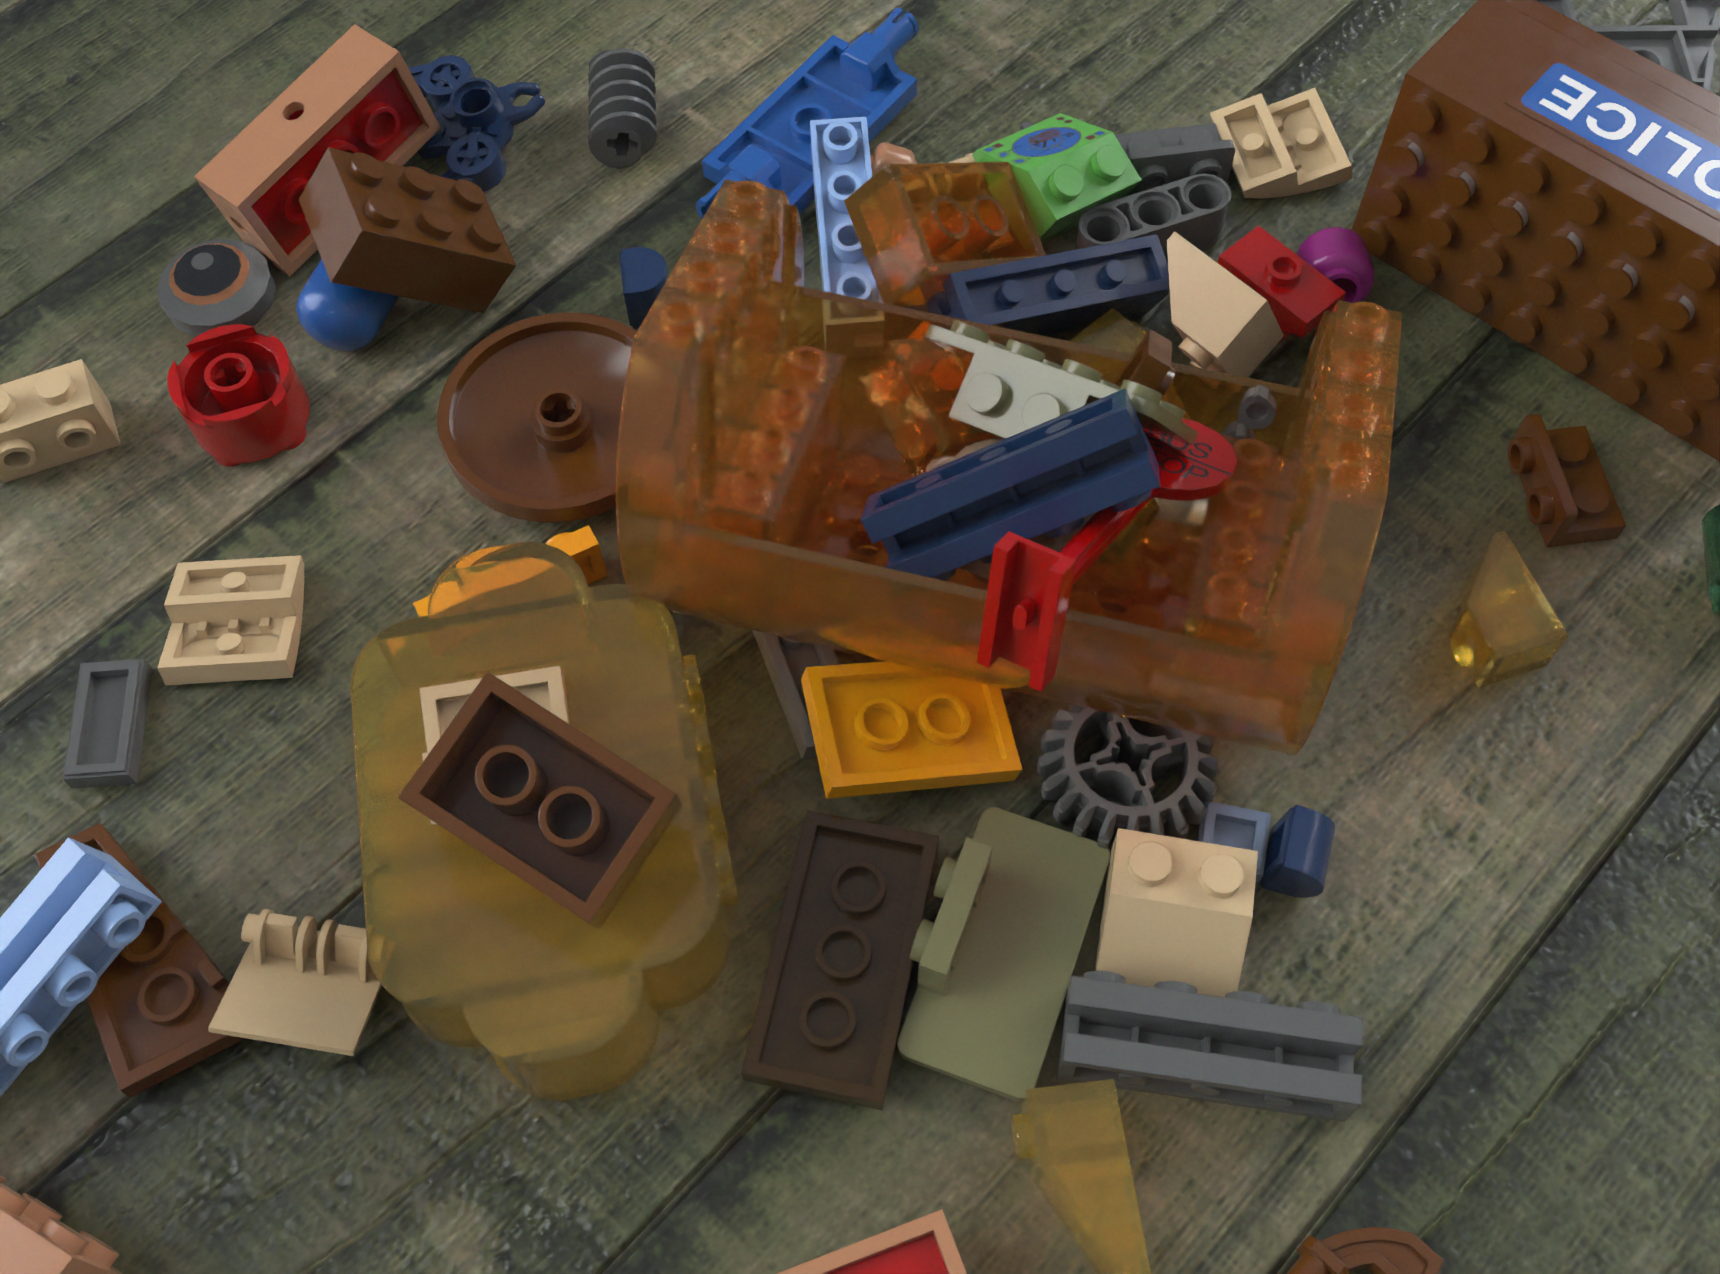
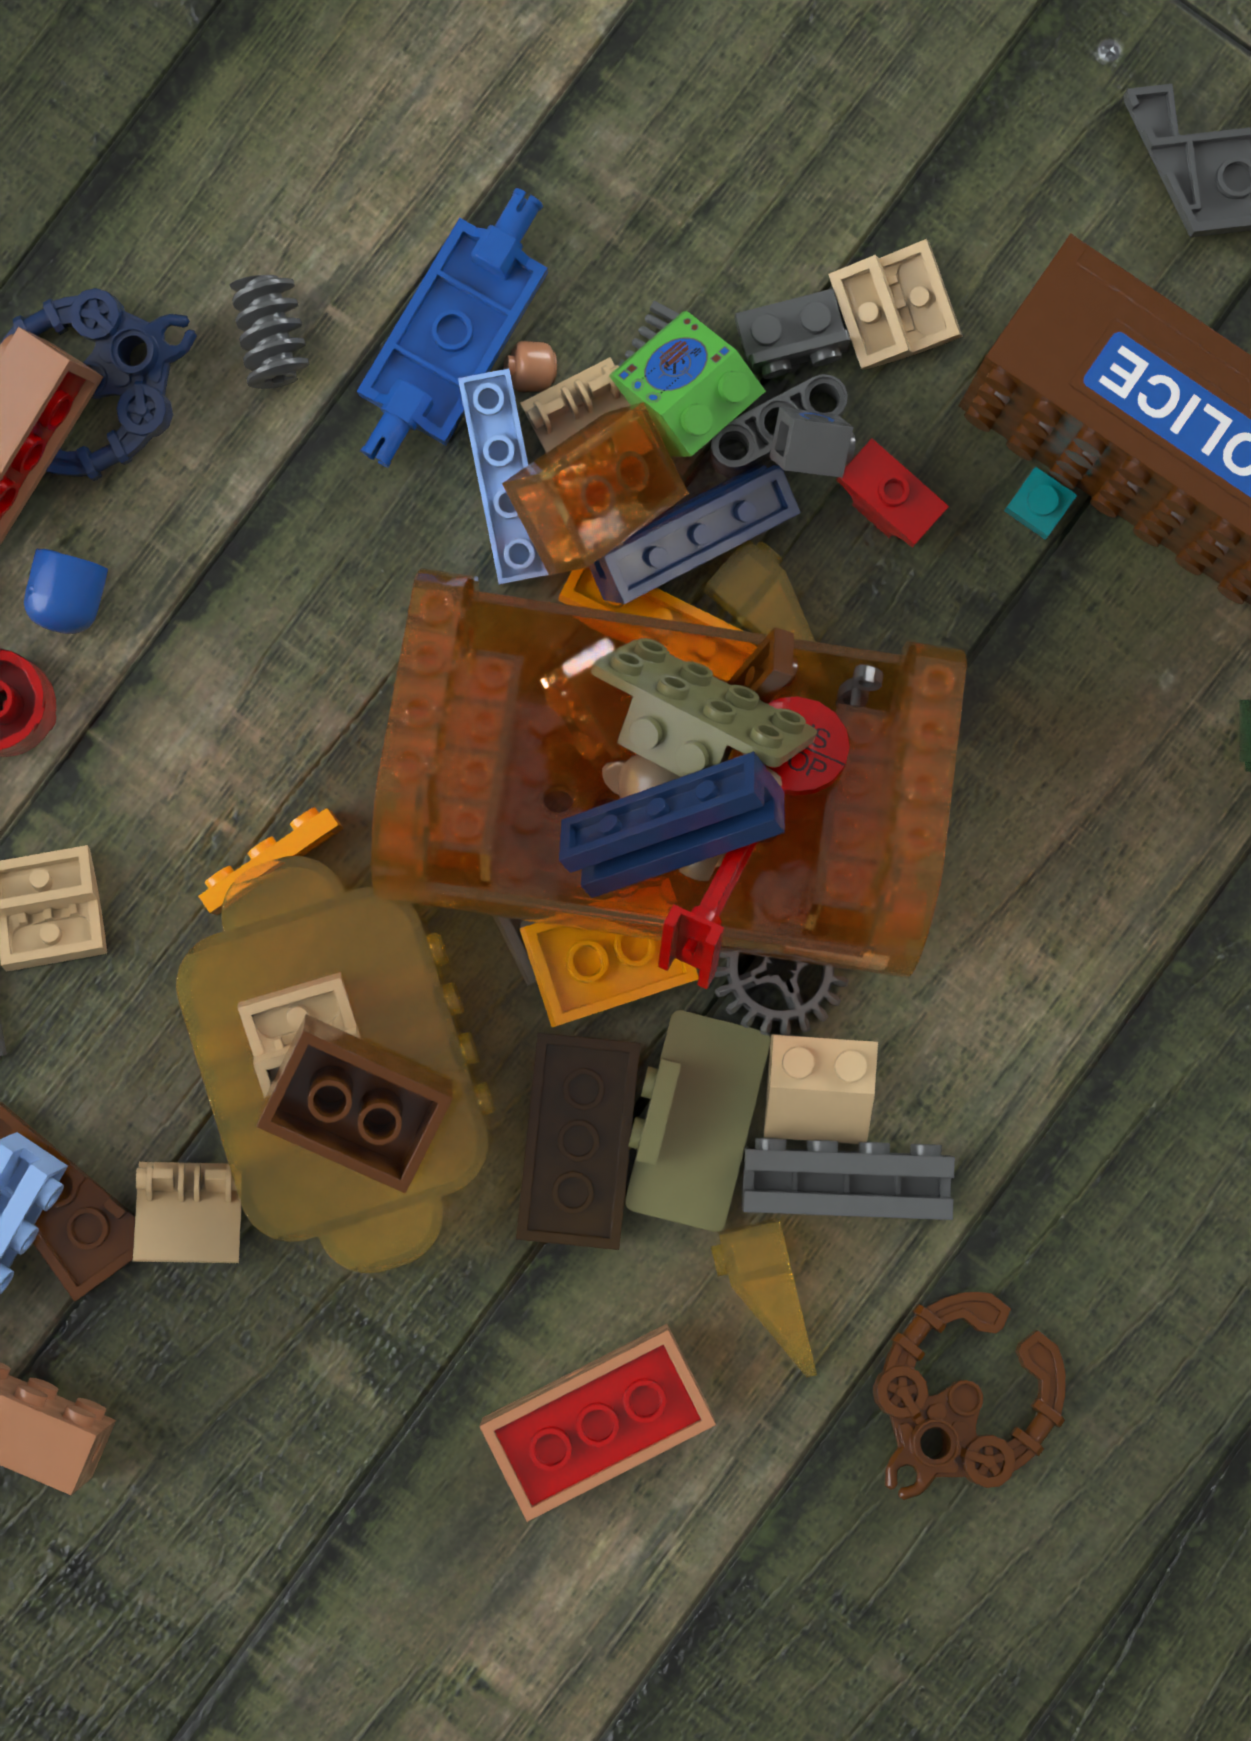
camera: 10 degrees left, 25 degrees up
reddish brown brick [299,147,516,313] -> none
reddish brown dish [437,312,681,523] -> none
dark blue brick [619,247,673,330] -> none
tan slope [1167,231,1284,390] -> none
sand blue tile [1196,801,1271,884] -> none
dark blue brick [1260,804,1335,898] -> none
magenta head [1296,227,1374,313] -> none
clear yellow slope [1449,531,1569,688] -> none
reddish brown bracket [1507,414,1626,547] -> none
none -> dark grey brick [770,407,856,478]
none -> teal plate [1004,466,1077,540]

